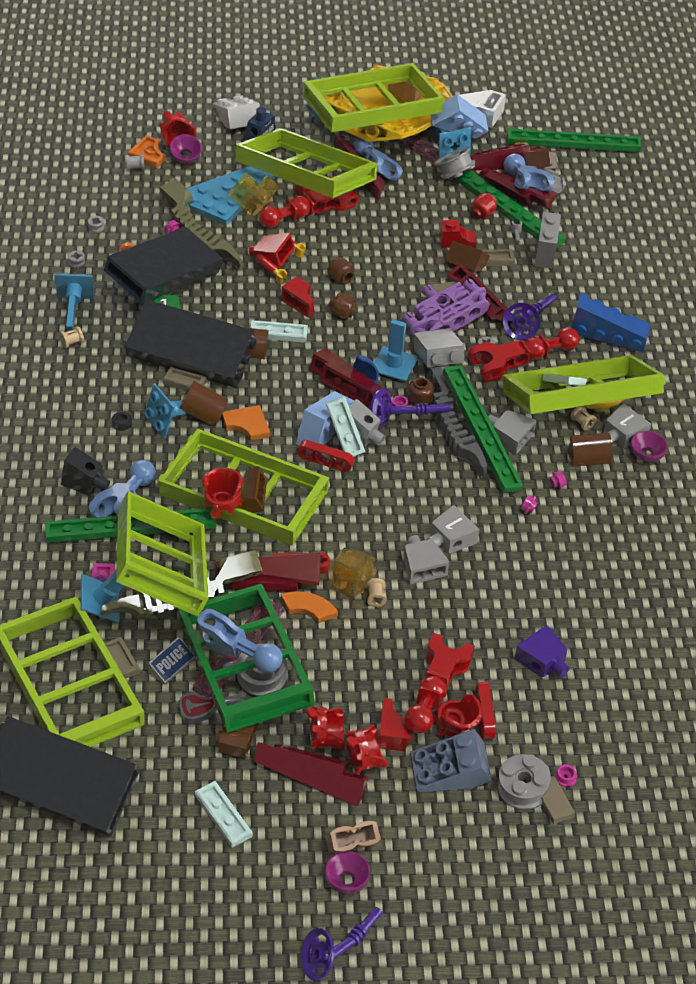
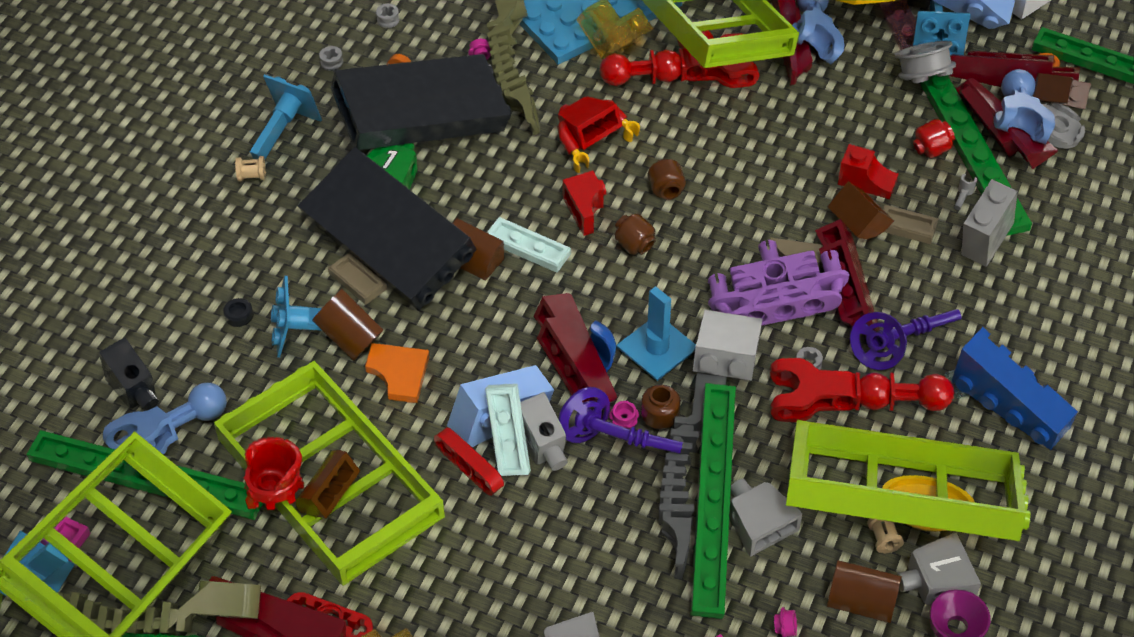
camera: 30 degrees right, 5 degrees up
light aqua tile [543,373,587,386] -> none

